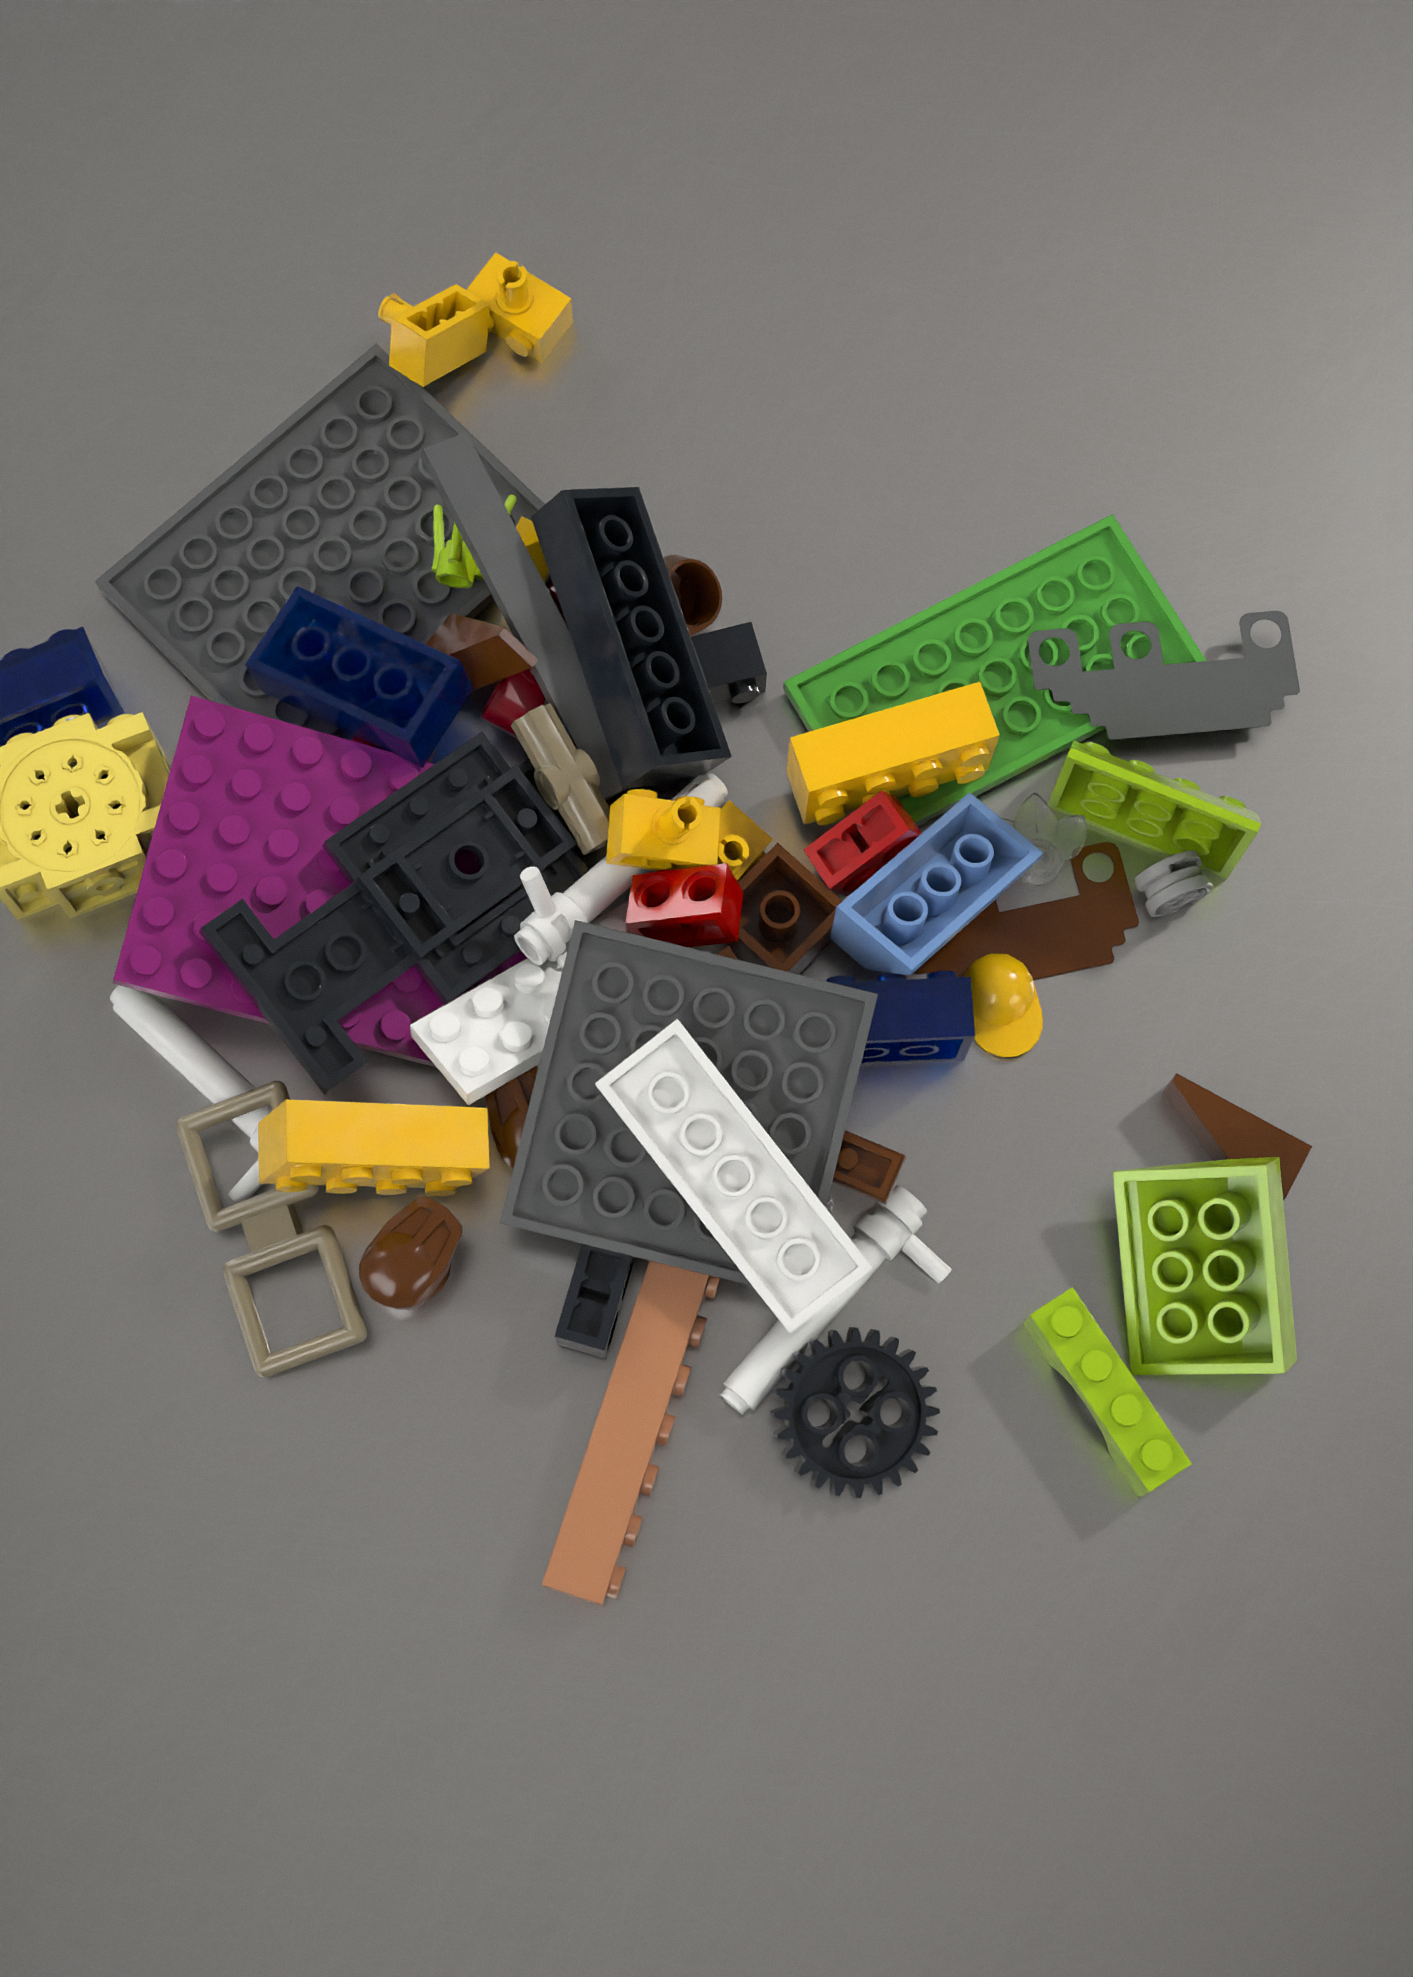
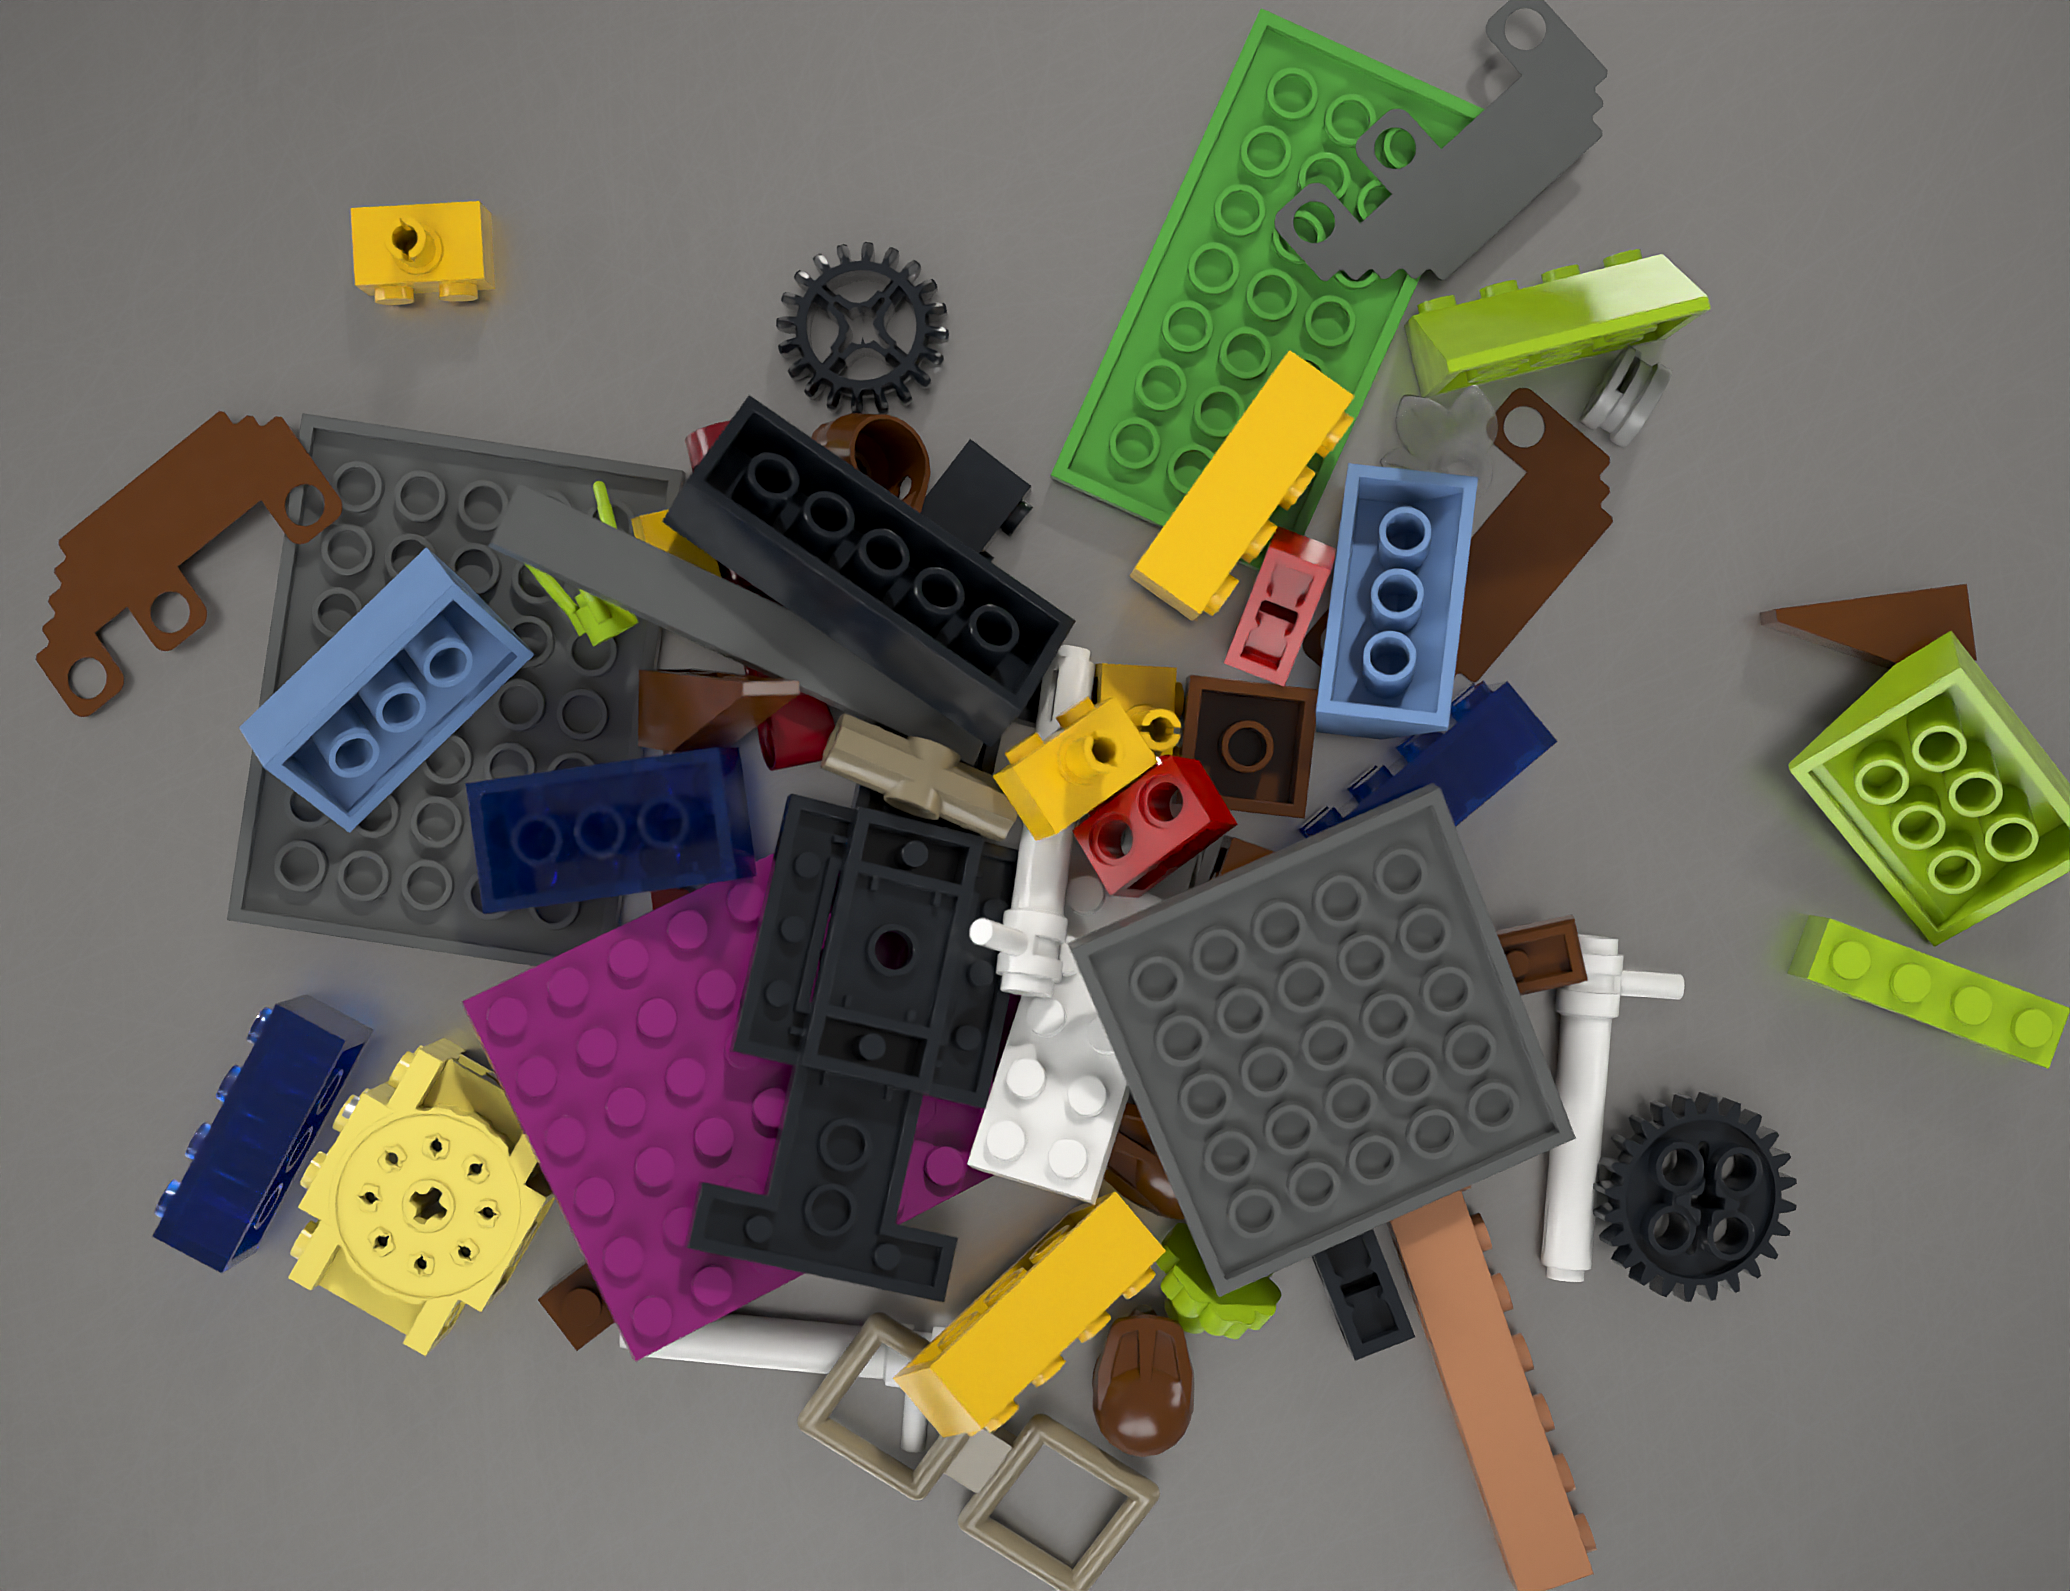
camera: 30 degrees left, 15 degrees up
yellow brick [378,284,491,387] -> none
white plate [595,1019,873,1334] -> none
yellow cap [960,954,1043,1058] -> none
none -> reddish brown piece [35,411,343,717]
none -> medium blue slope [239,547,535,833]
none -> reddish brown brick [538,1260,615,1351]
none -> black gear [776,242,949,415]
none -> lime plant [1156,1223,1281,1339]

